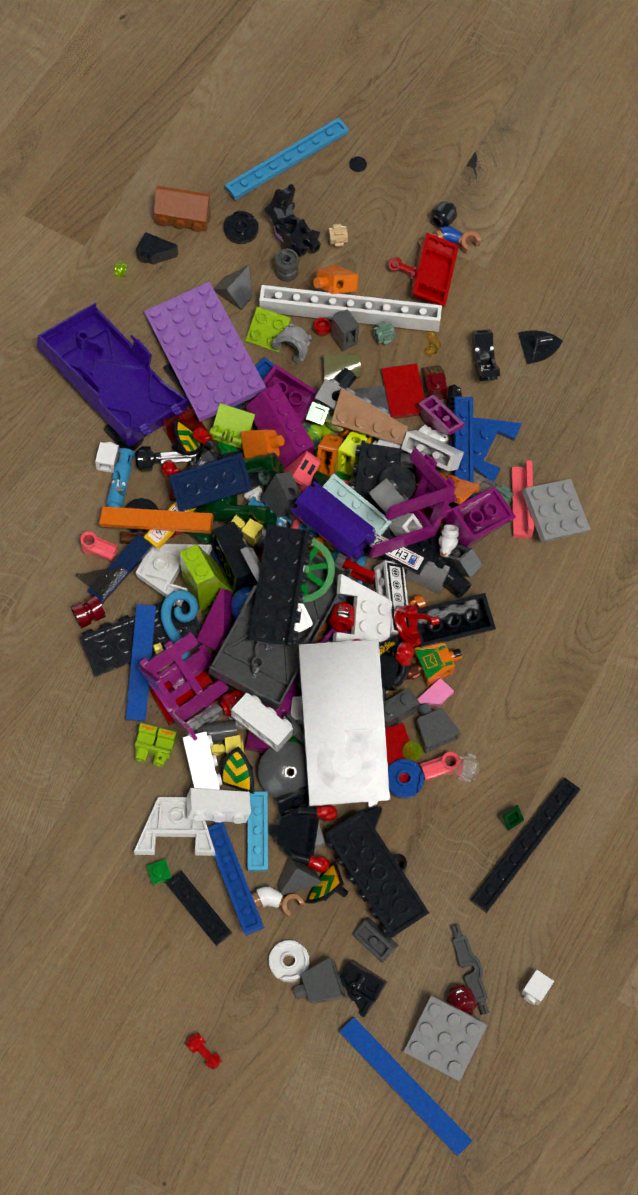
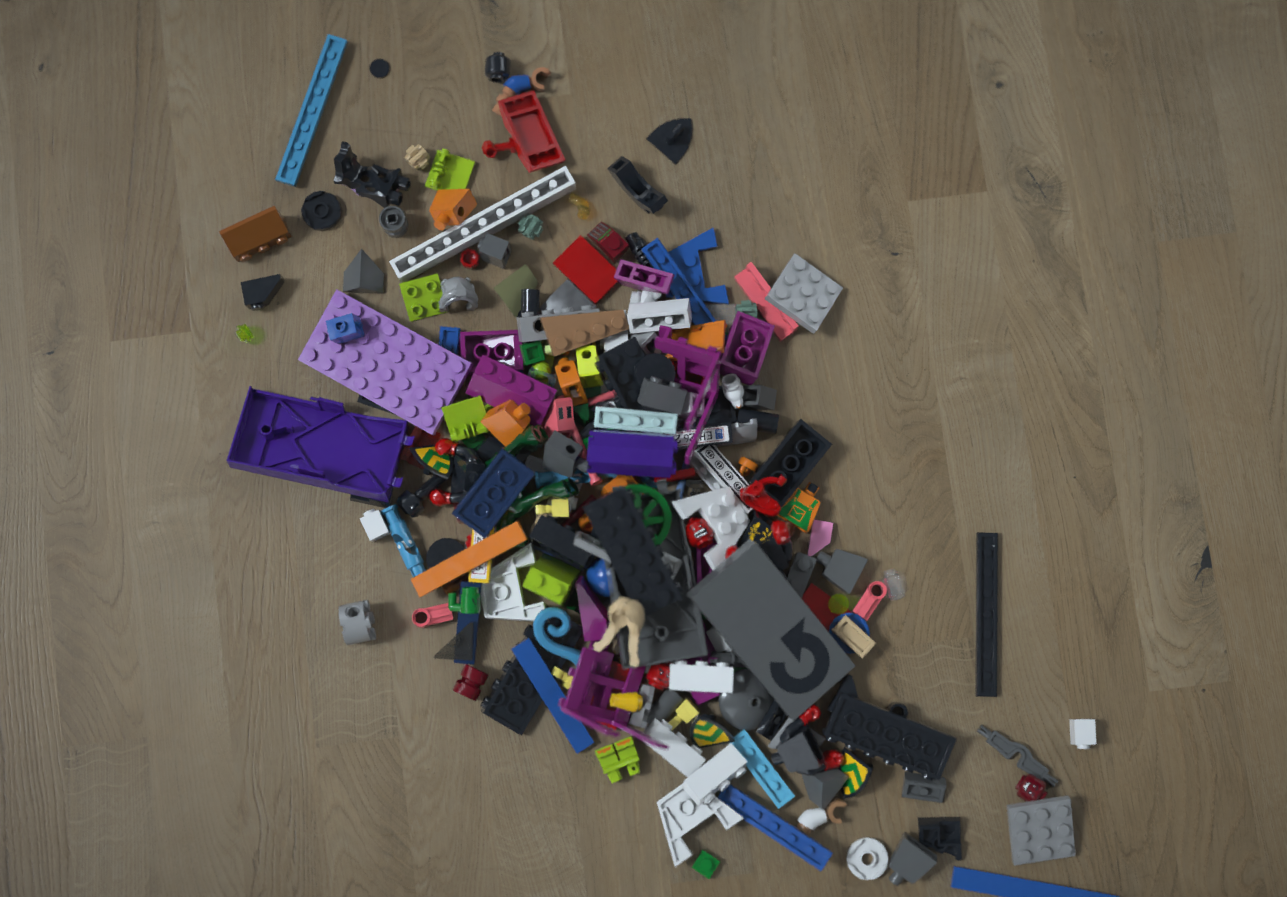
camera: 35 degrees left, 15 degrees up
black tile [166,870,232,947] -> none
dark green slope [498,805,524,831] -> none
none -> blue head [326,313,365,344]
none -> light grey brick [339,600,377,645]
none -> lime hinge [425,149,475,191]
none -> green piece [448,587,481,614]
none -> tan hair [593,597,645,667]
none -> yellow cone [610,692,643,713]
none -> tan tile [831,615,876,658]

